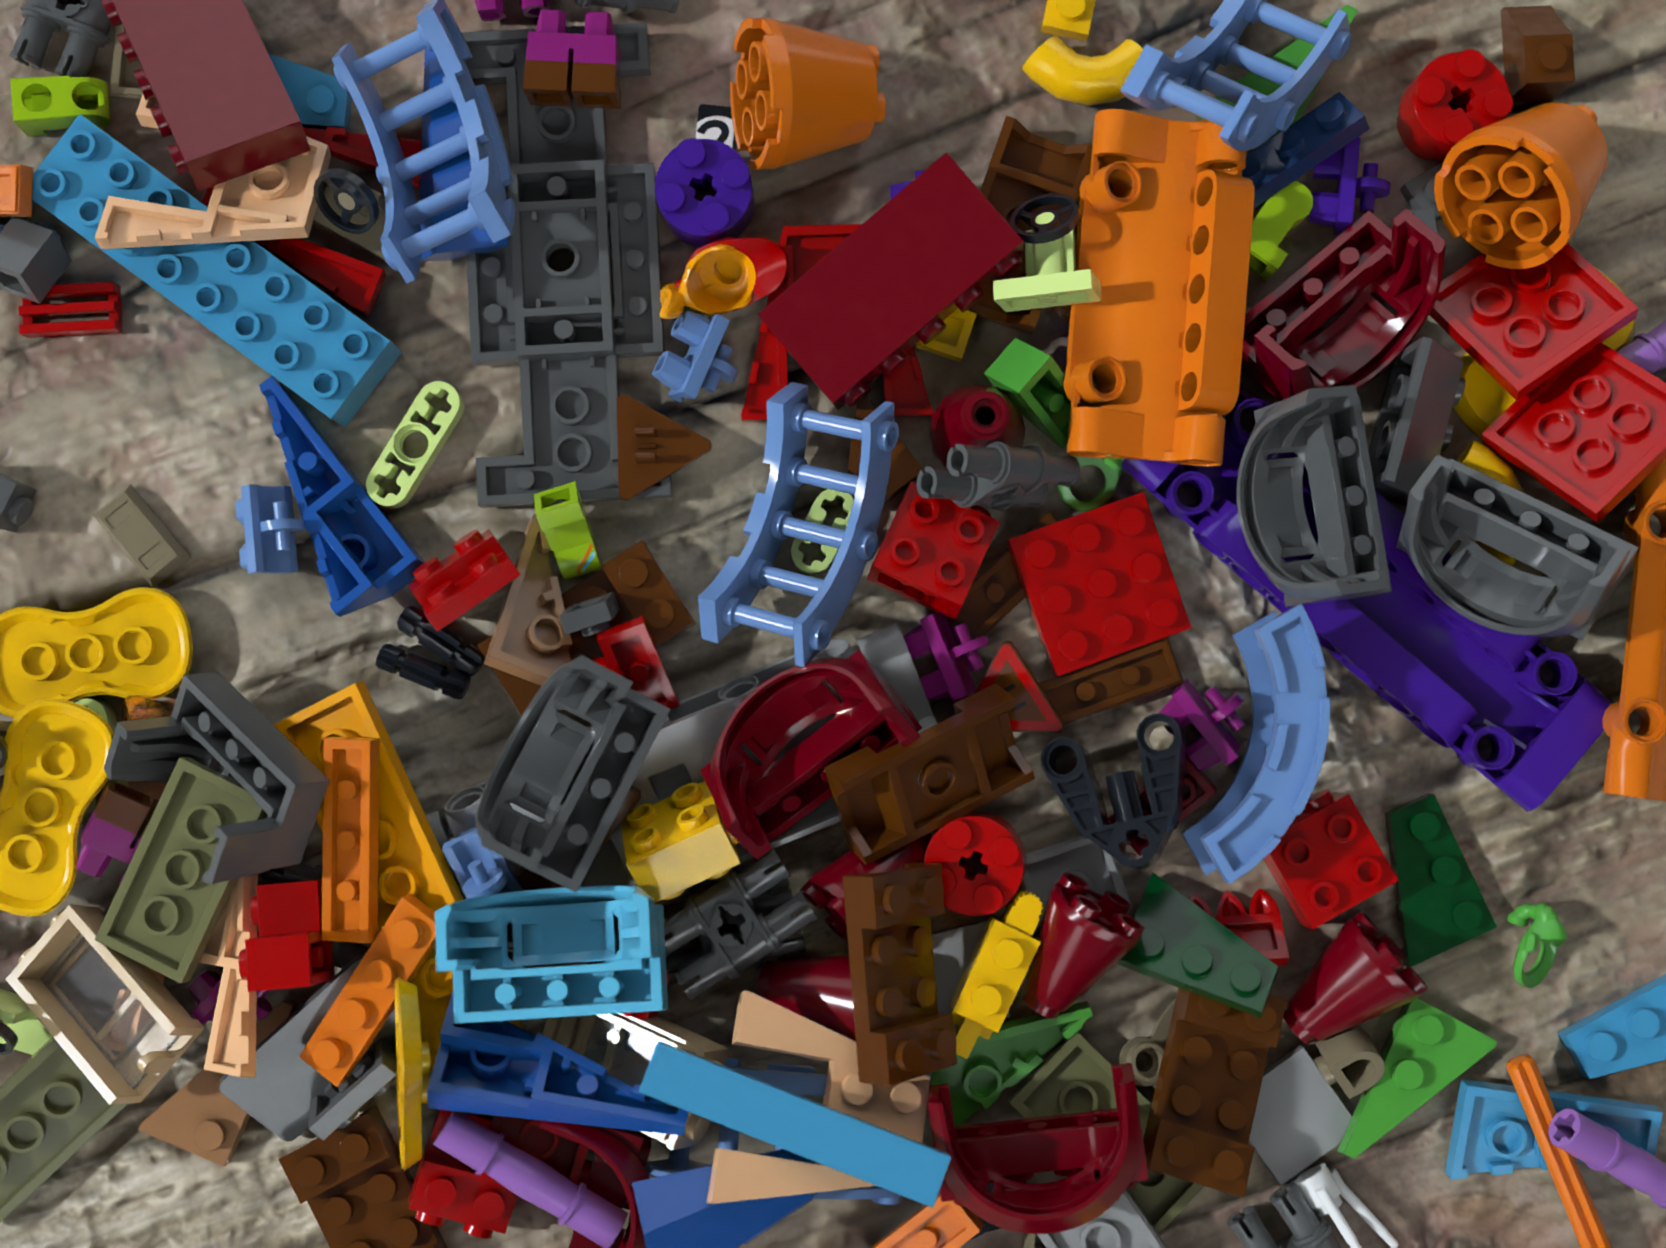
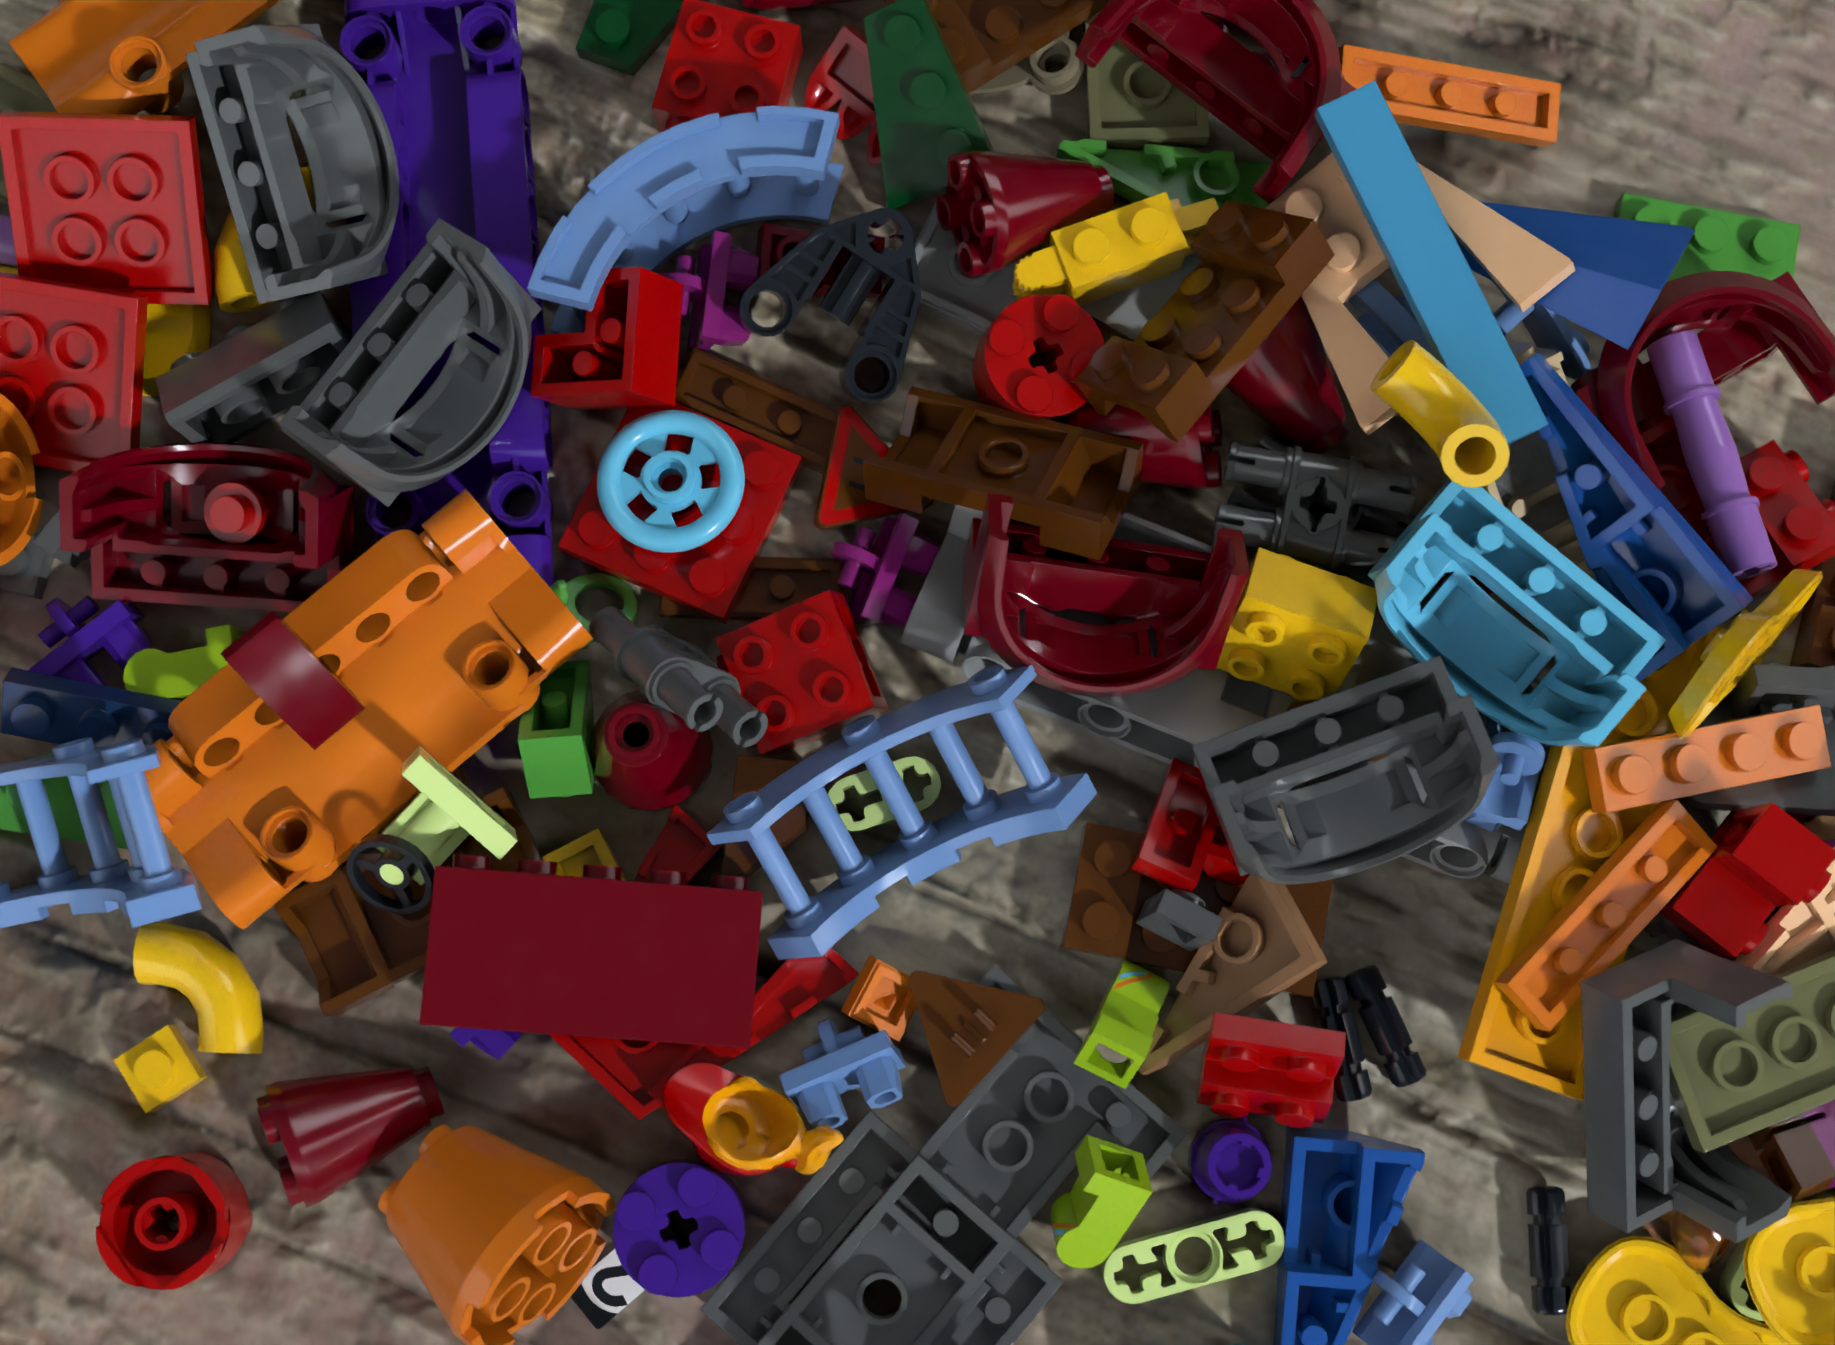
camera: 135 degrees left, 5 degrees down
none -> red plate [203,482,267,544]
none -> dark red slope [221,610,365,750]
none -> dark red cone [256,1066,445,1207]
none -> red brick [531,266,683,410]
none -> medium azure plate [597,410,745,553]
none -> orange tile [841,955,917,1042]
none -> lime leg [1050,1134,1153,1269]
none -> dark purple piece [1188,1116,1272,1206]
none -> yellow cylinder [1370,339,1510,488]
none -> black axle [1526,1185,1571,1315]

